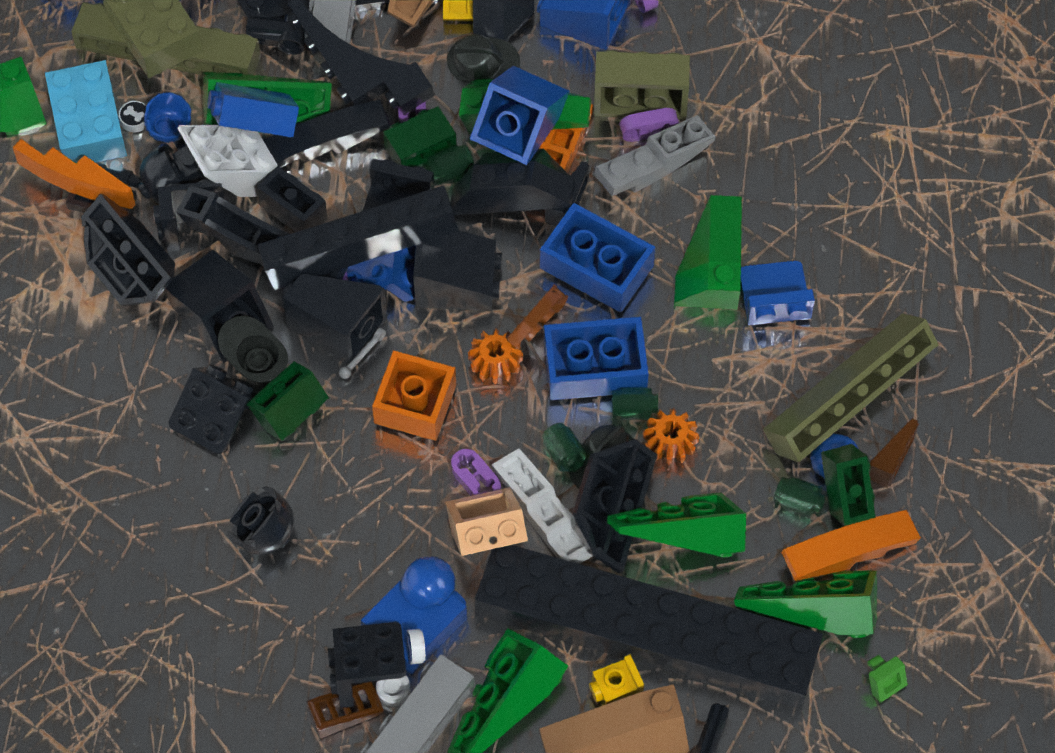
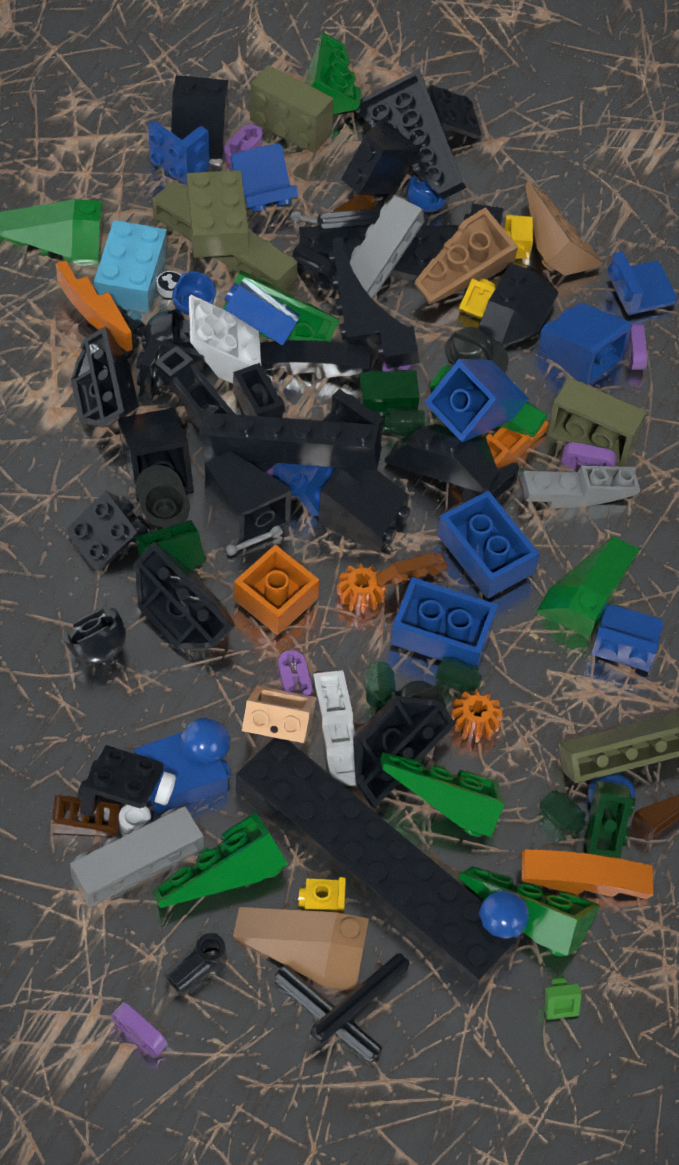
camera: 20 degrees right, 5 degrees down
none -> black wedge [134,542,235,650]
none -> blue hair [478,890,529,939]

